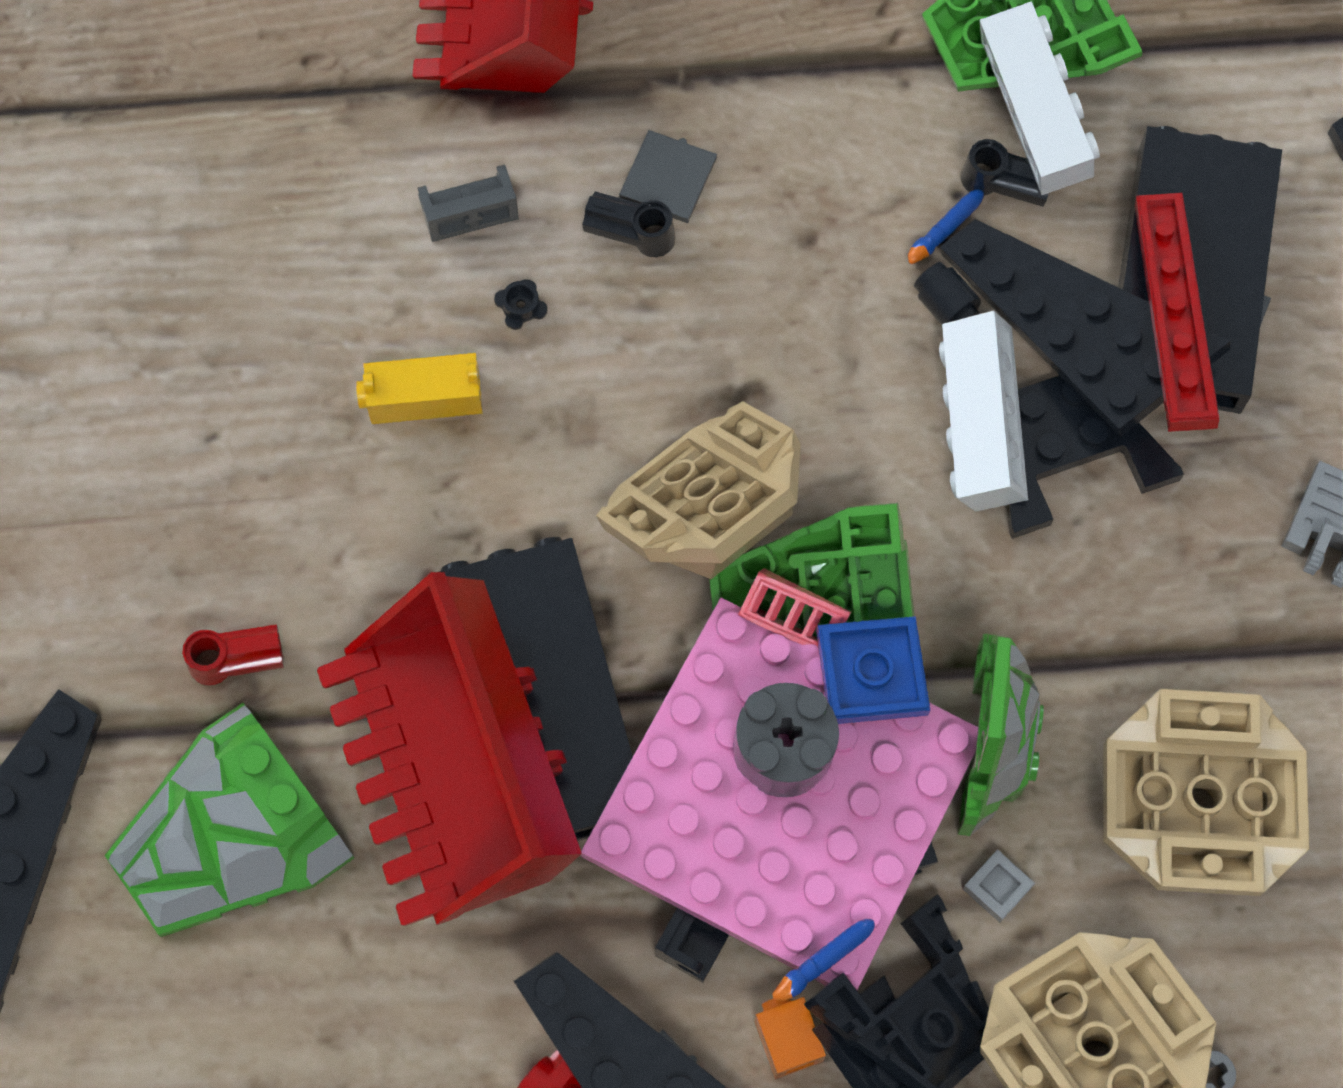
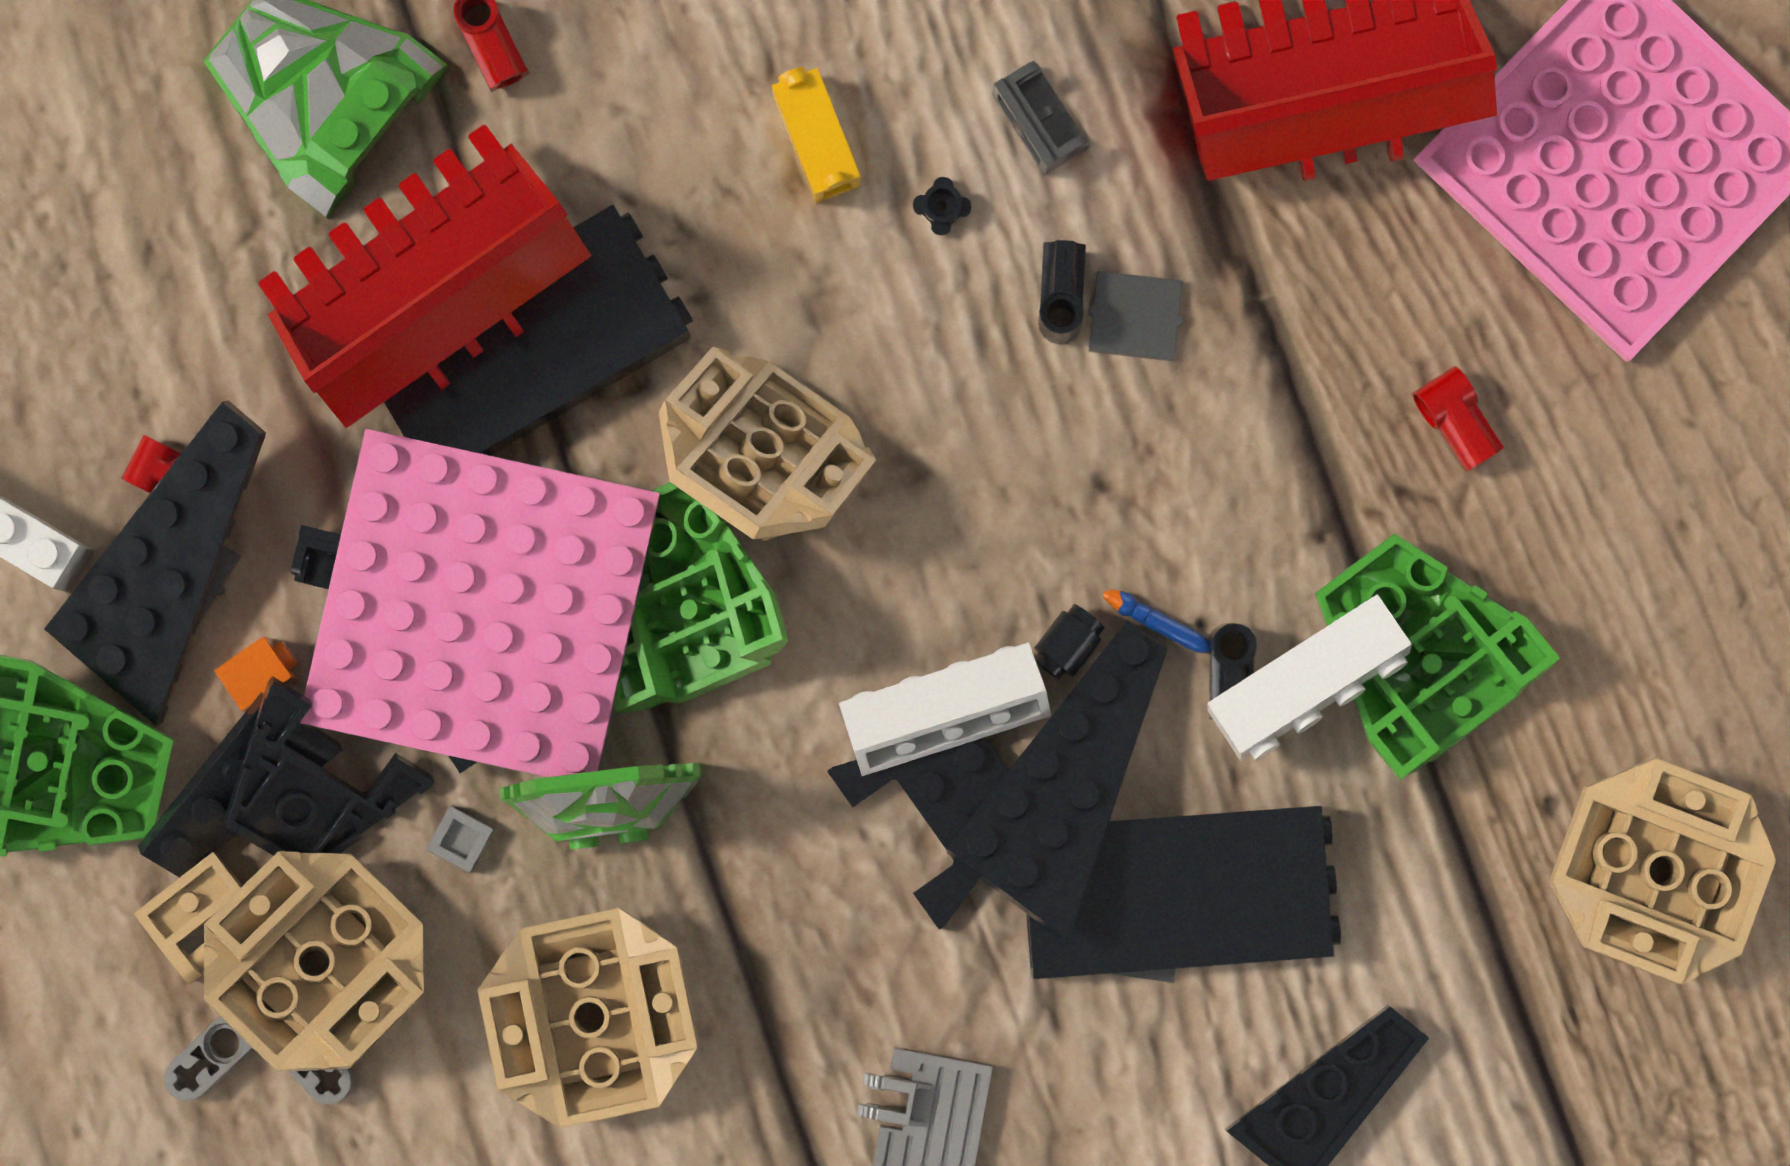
camera: 70 degrees right, 15 degrees up
dark grey brick [733,683,839,797] -> none
coral slope [738,568,851,646] -> none
blue piece [772,919,875,1001] -> none
blue tile [816,616,931,724] -> none
red tile [1135,193,1219,432] -> none

